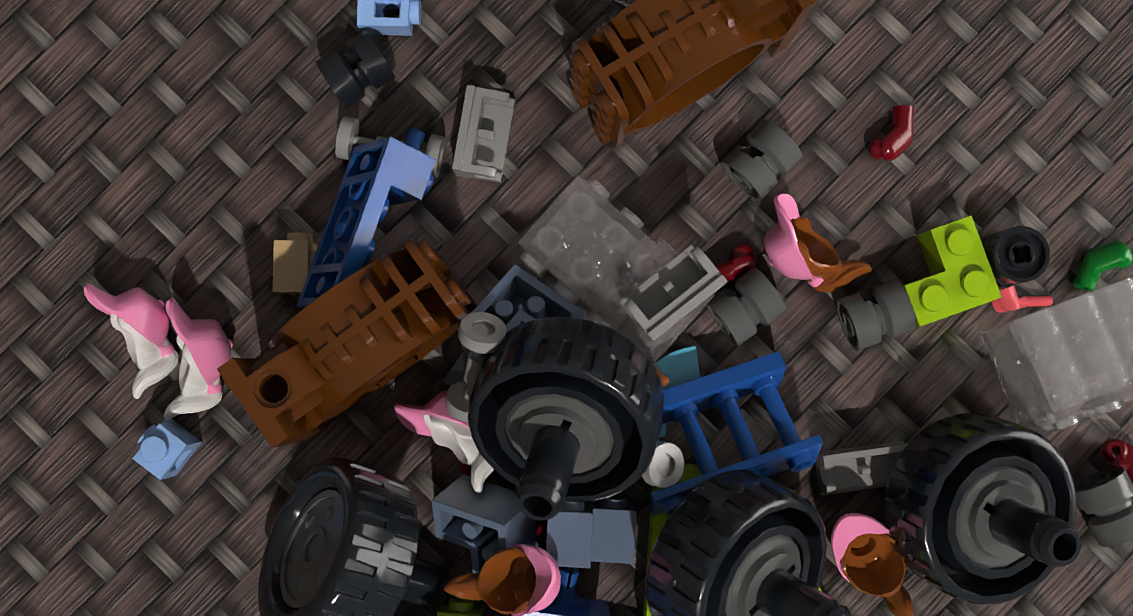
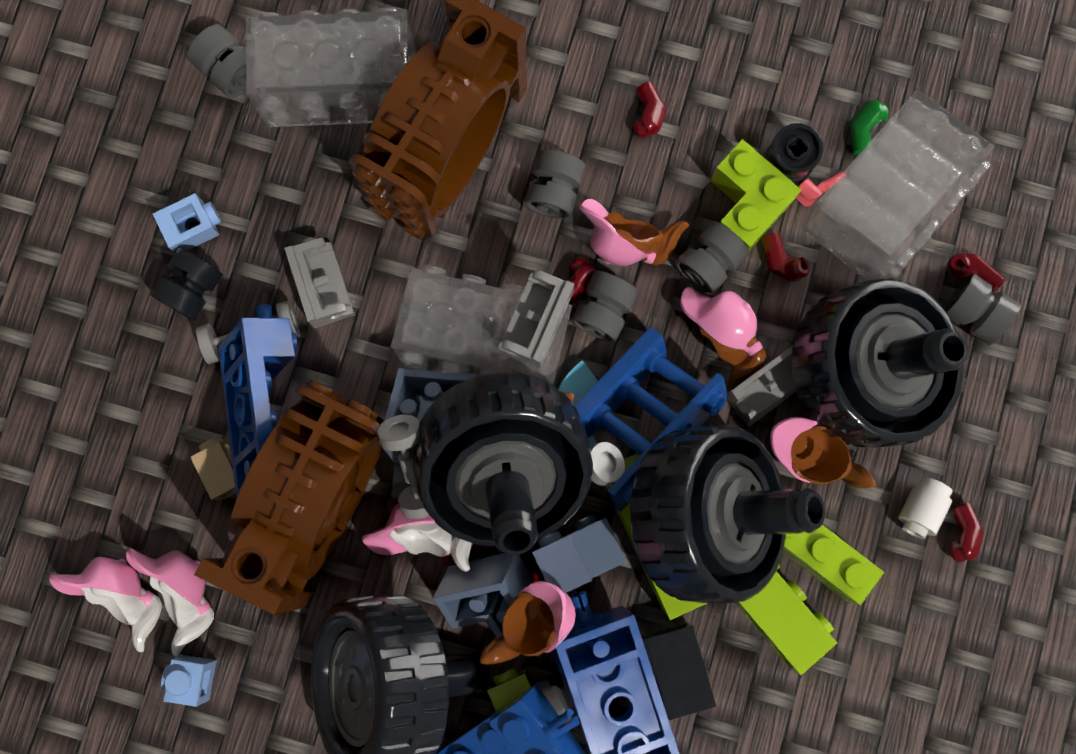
camera: 30 degrees left, 5 degrees down
none -> bright pink hair [680,287,767,389]
none -> dark red arm [761,232,810,282]

